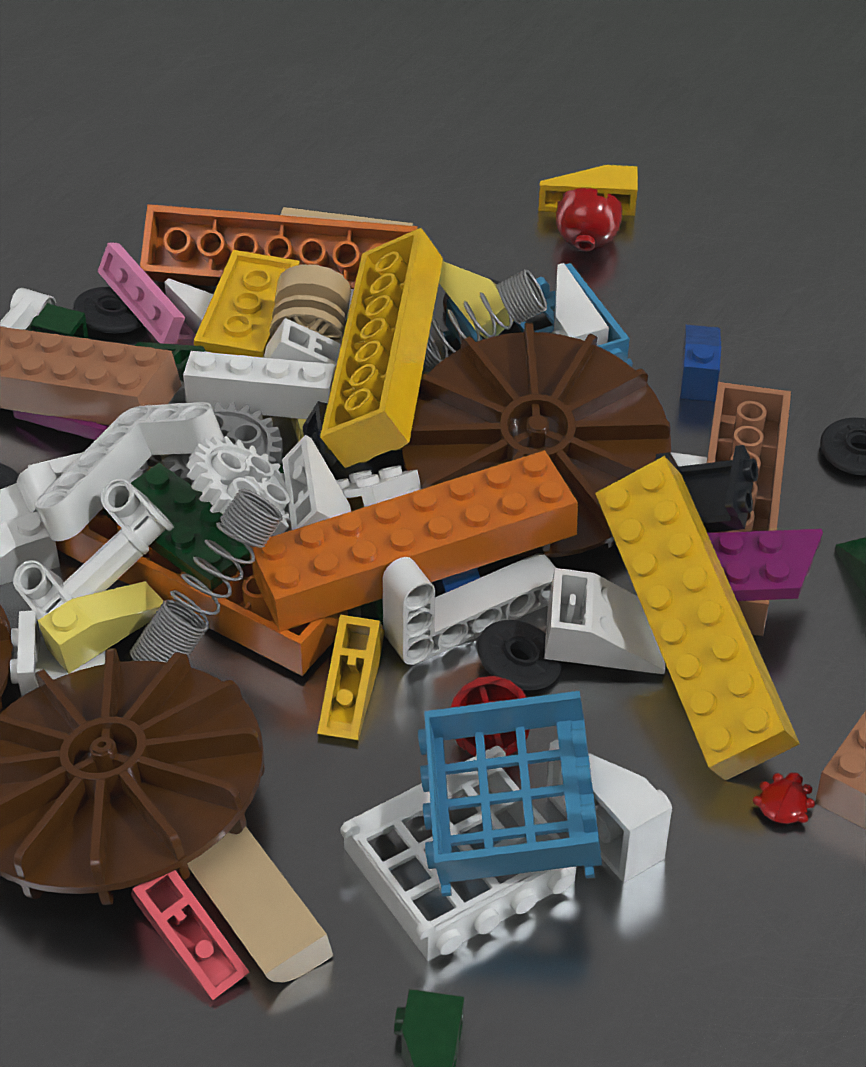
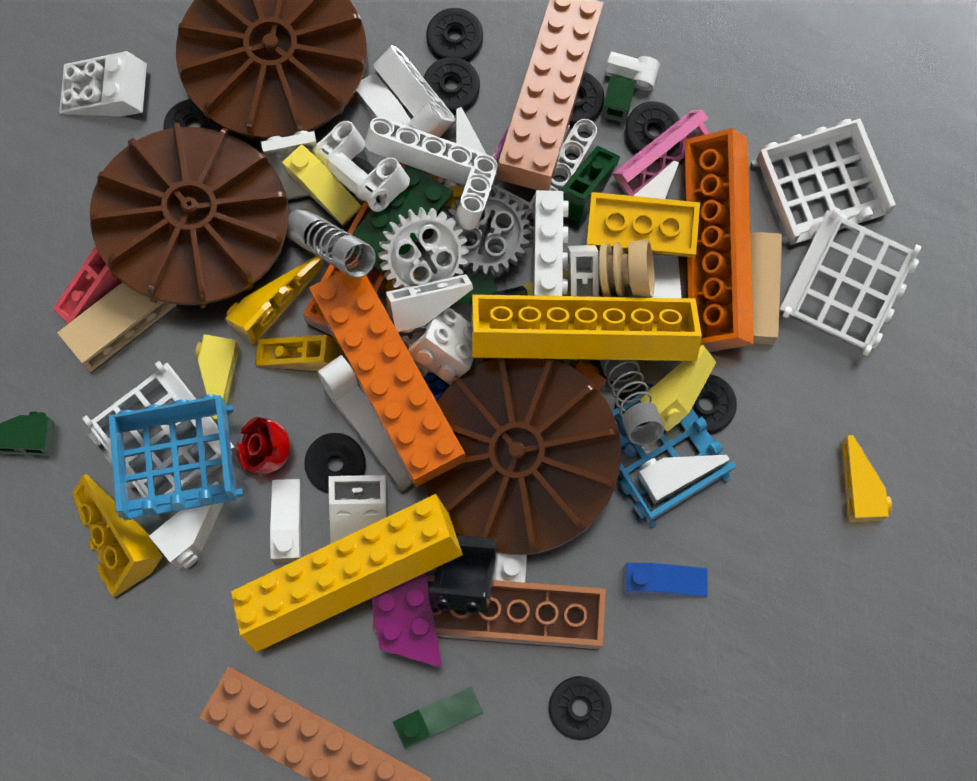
camera: 80 degrees right, 30 degrees up
red cylinder [556,188,623,251] -> none
red piece [752,772,815,824] -> none
none -> yellow wedge [72,475,163,597]
none -> light yellow slope [195,334,240,425]
none -> yellow wedge [225,255,324,346]
none -> white slope [270,479,302,564]
none -> white window [751,119,896,245]
none -> white window [779,207,921,356]

